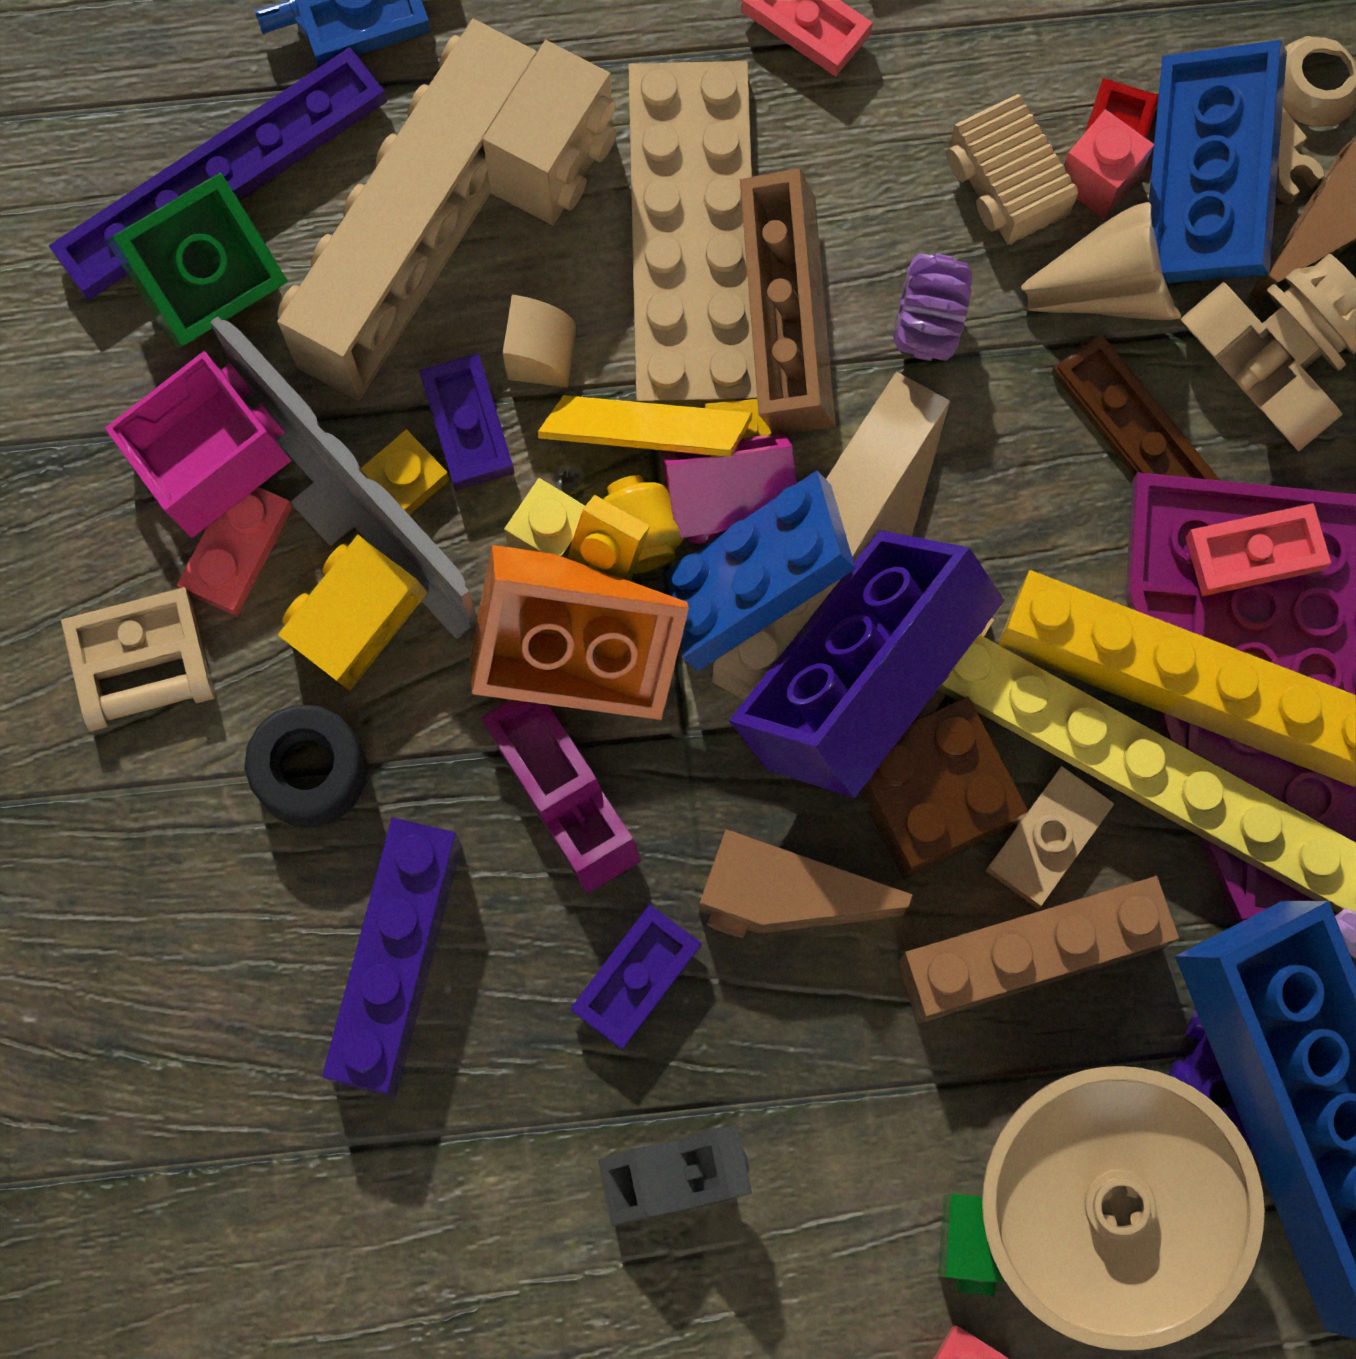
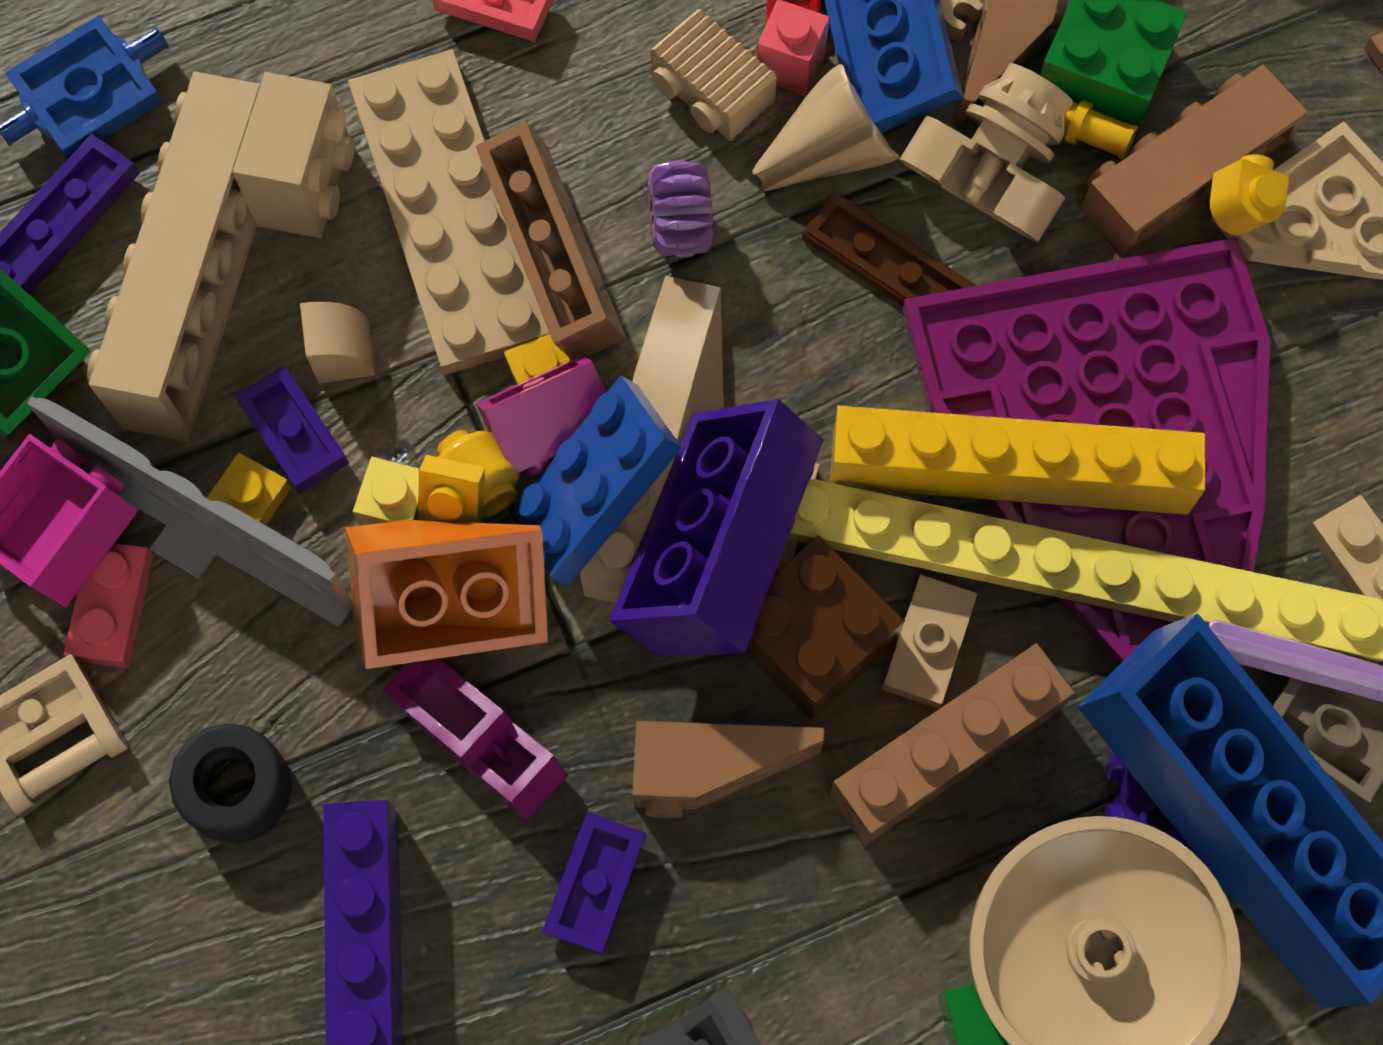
camera: 15 degrees left, 5 degrees down
yellow brick [278,535,428,691] -> none
yellow piece [538,395,752,457] -> none
coral plate [1185,503,1331,596] -> none

